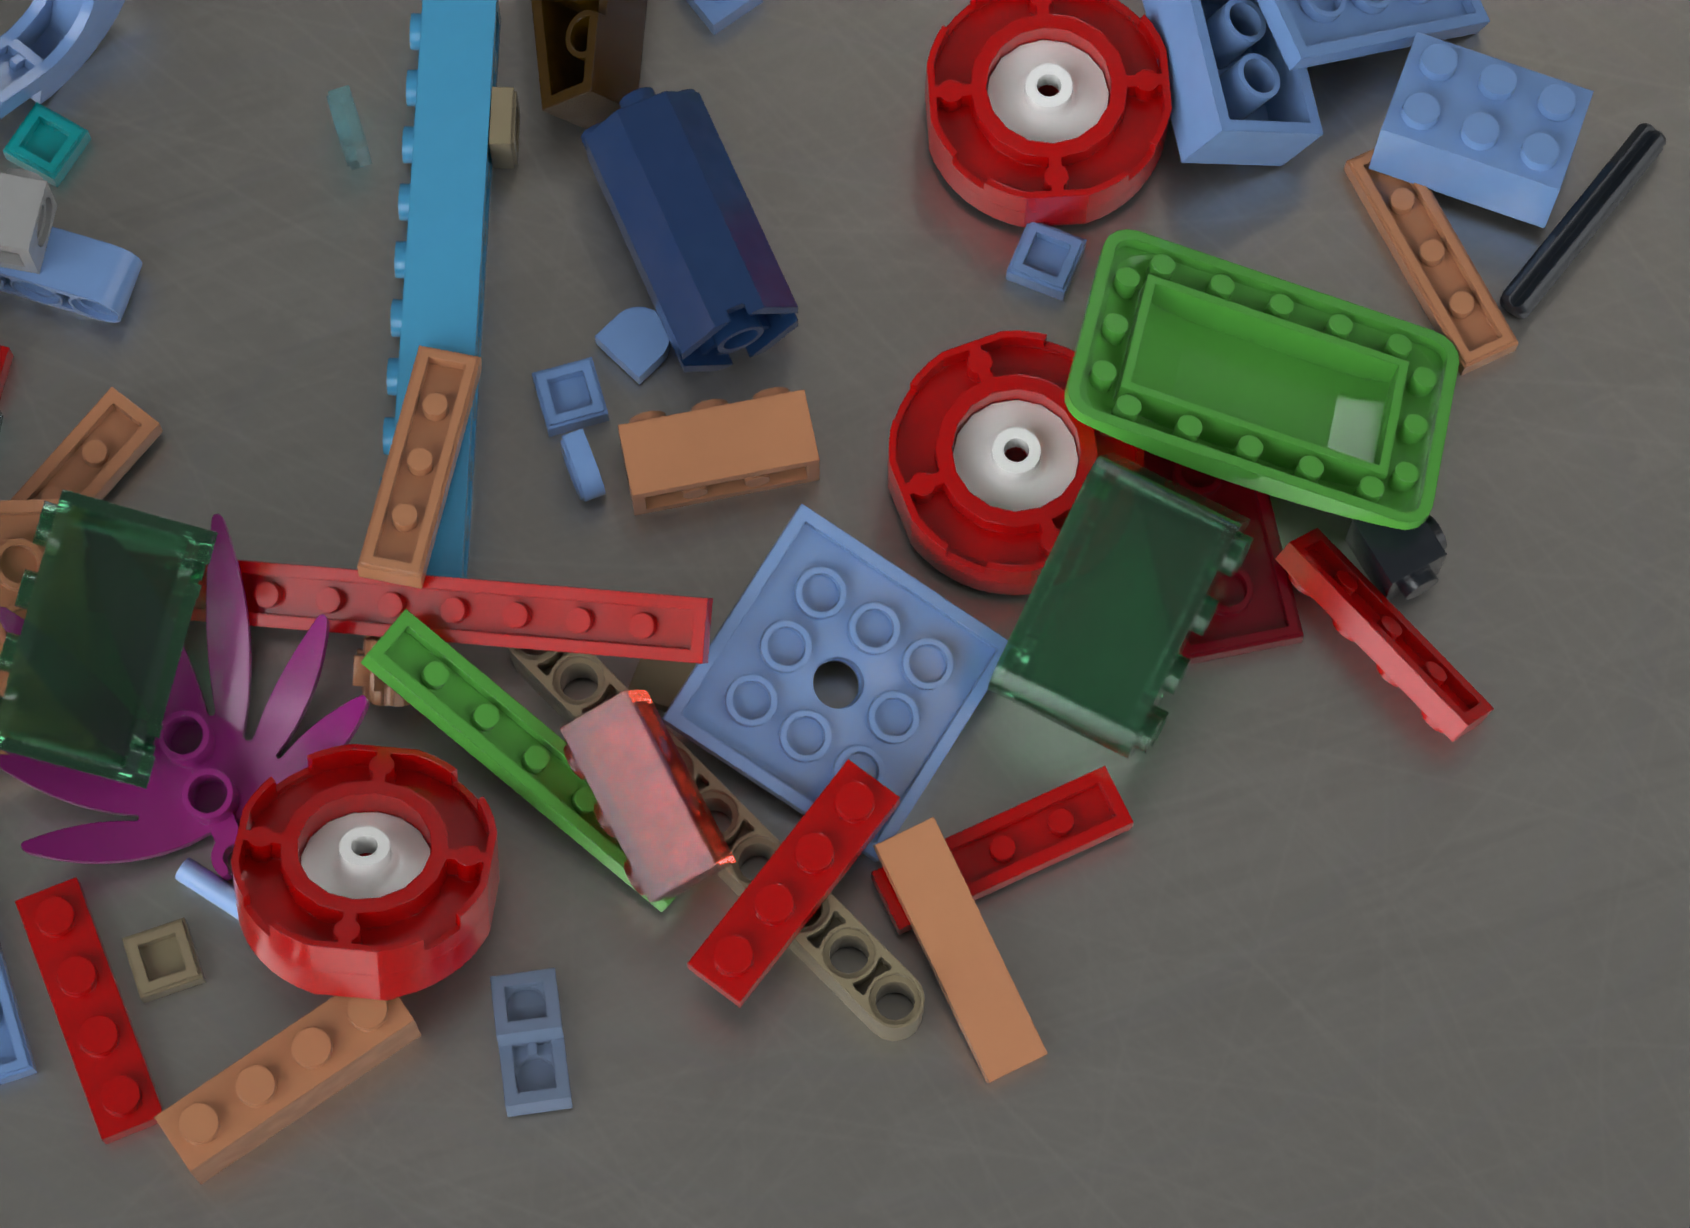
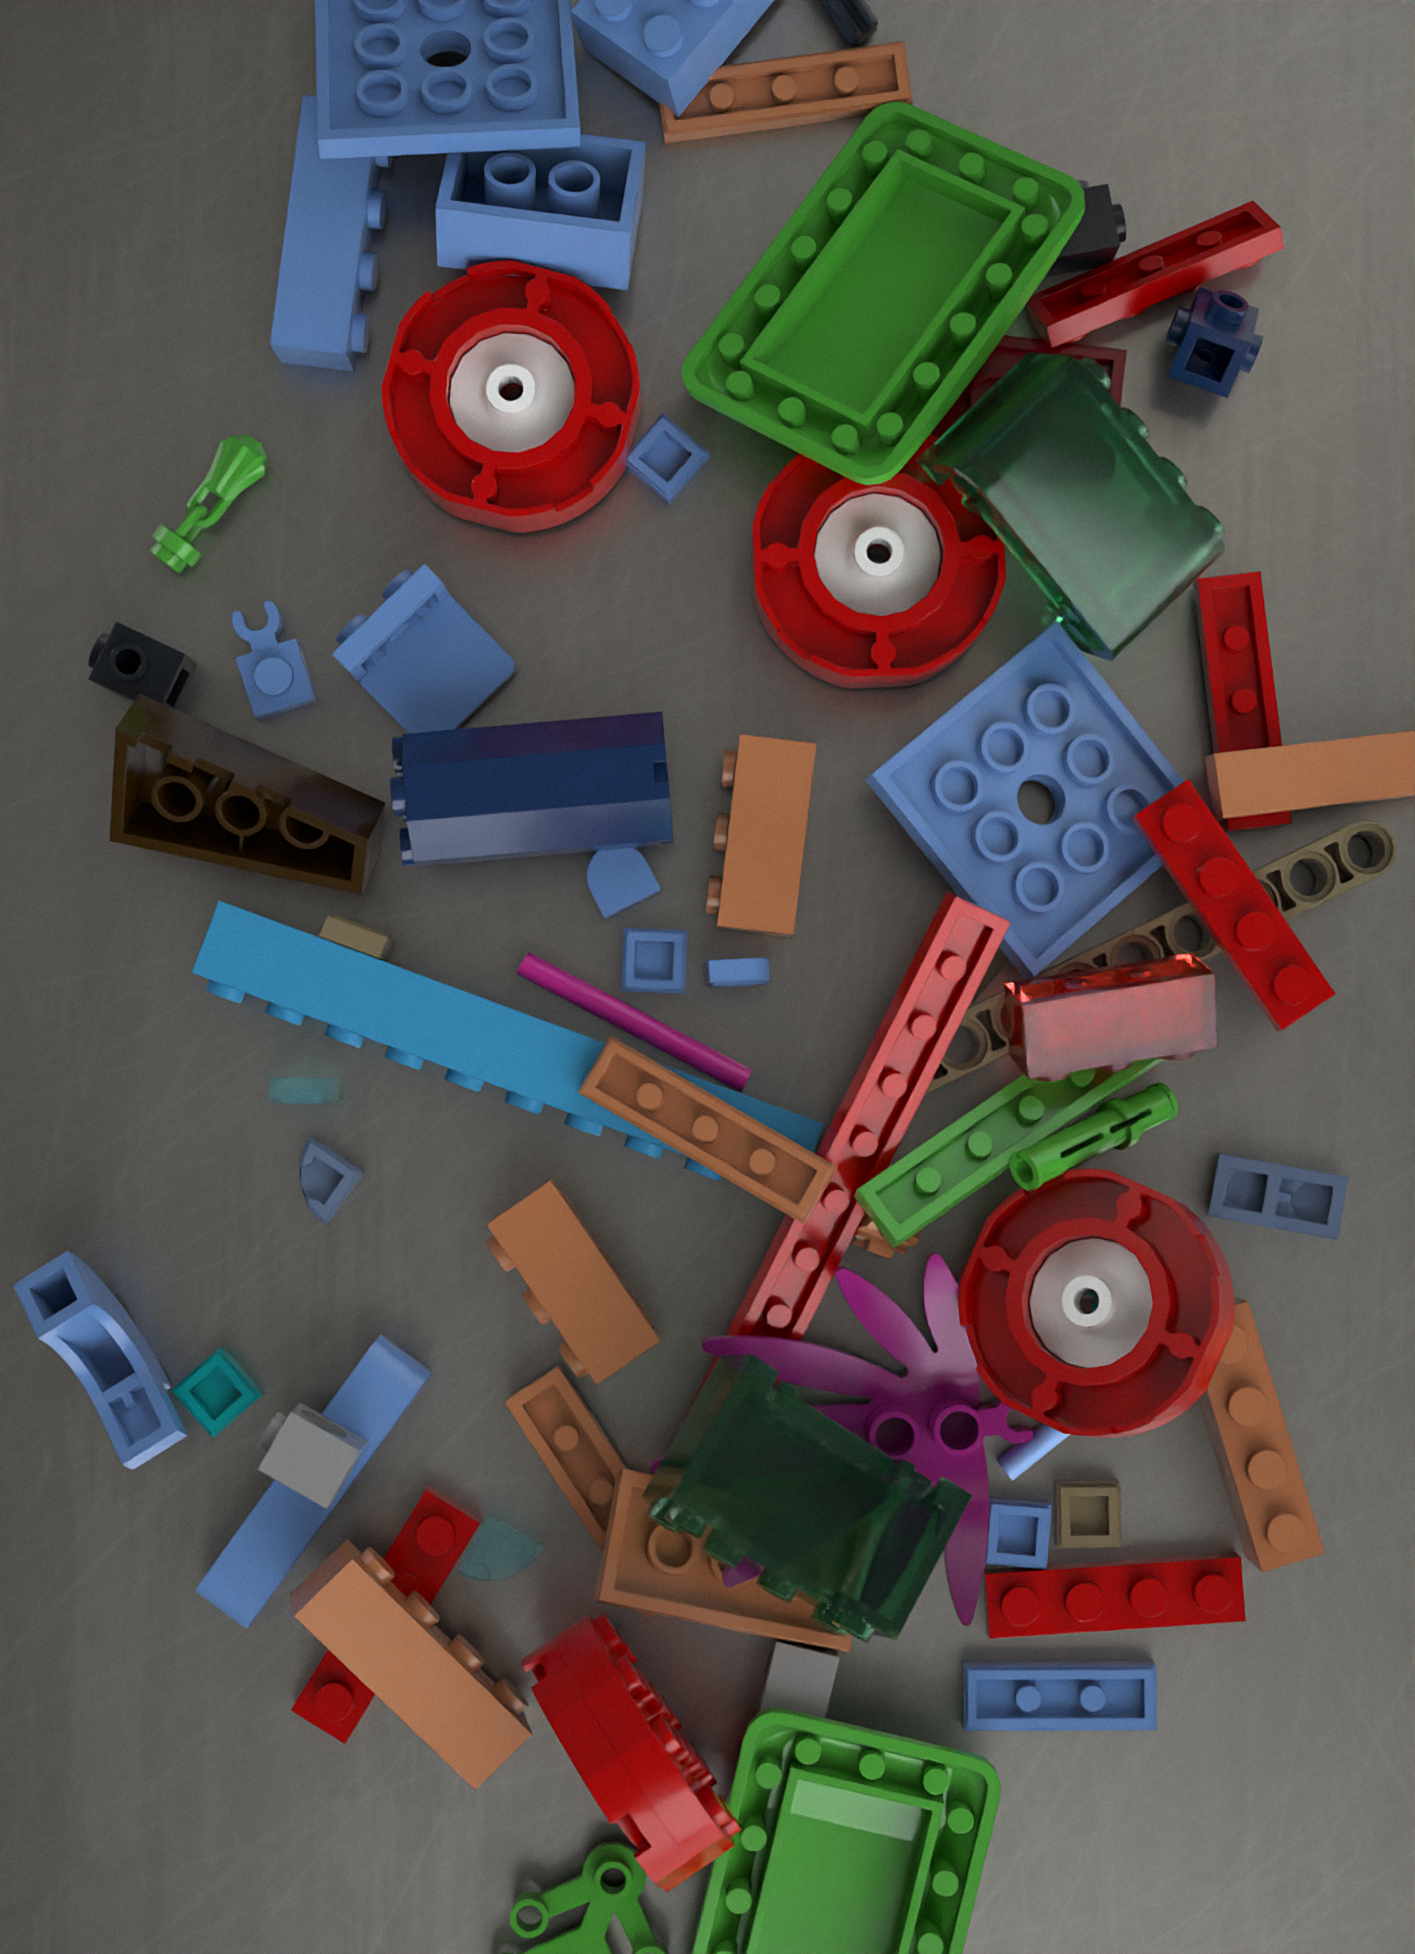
camera: 70 degrees left, 15 degrees up
none -> sand blue tile [300,1136,365,1225]
none -> medium blue bracket [332,563,515,733]
none -> nougat brick [486,1178,662,1385]
none -> dark pink bar [517,952,752,1092]
none -> medium blue tile [985,1496,1052,1569]
none -> bright green pin [1009,1082,1178,1191]
none -> dark blue brick [1165,287,1263,398]

